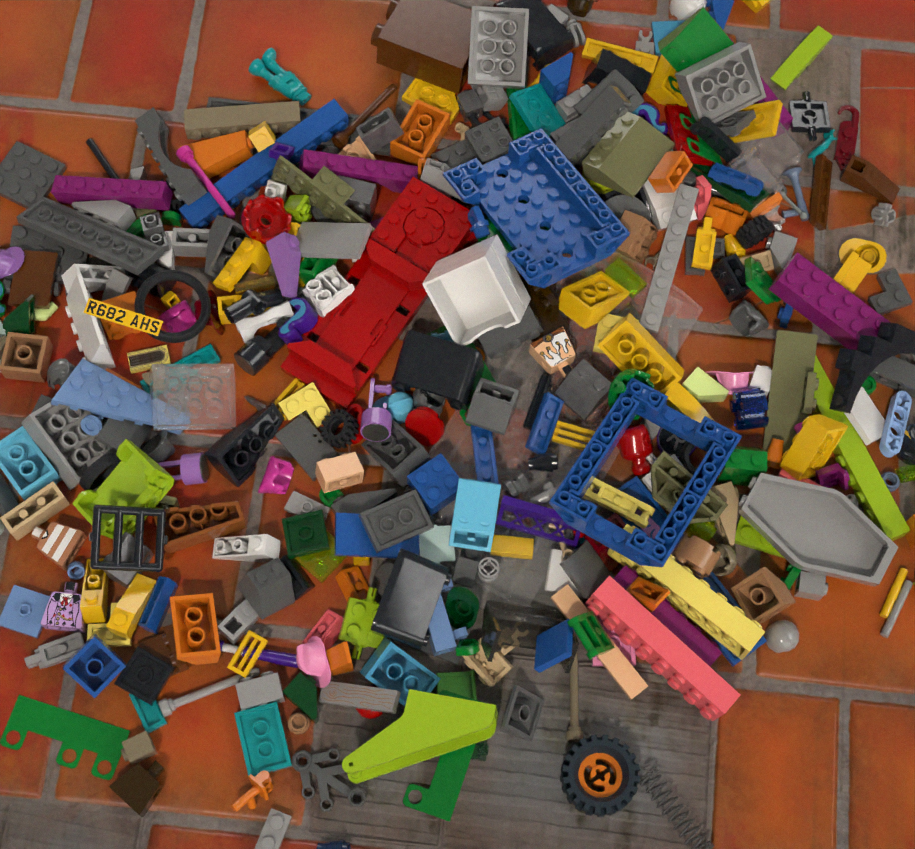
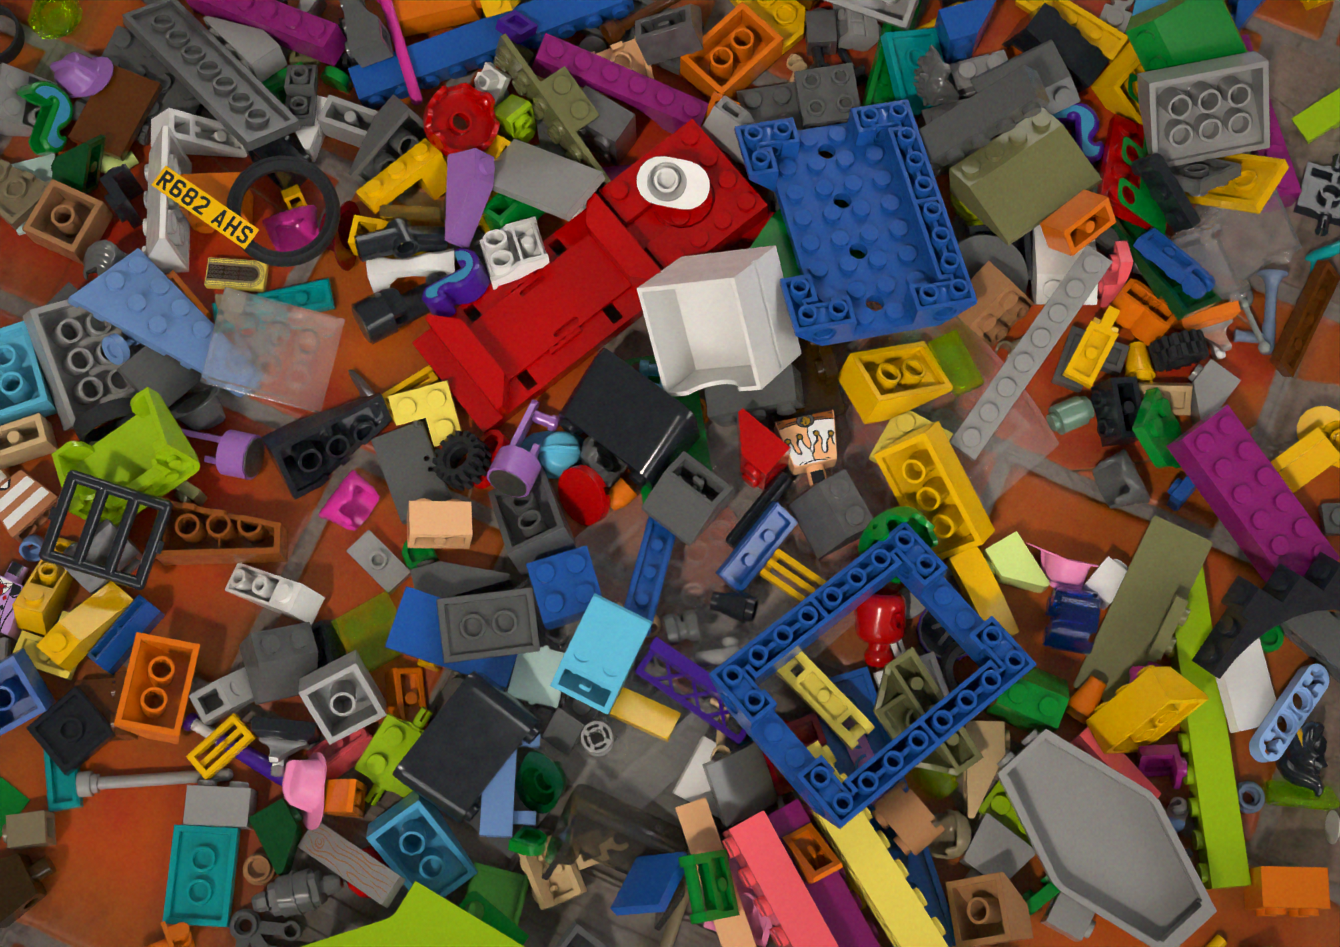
camera: 25 degrees right, 5 degrees up
light grey slope [102,268,133,301] -> none
dark green tile [282,509,330,559] -> none
blue piece [468,205,490,239] -> none
none -> black bracket [99,164,144,229]
none -> black piece [251,717,321,777]
none -> dark grey piece [251,868,344,917]
none -> light grey brick [298,650,387,745]
none -> orange hose [607,478,638,511]
none -> white piece [637,156,710,209]
none -> red slope [737,408,791,491]
none -> dark grey hair [913,45,959,106]
none -> light grey torso [959,813,1036,879]
none -> sand green brick [1046,396,1095,435]

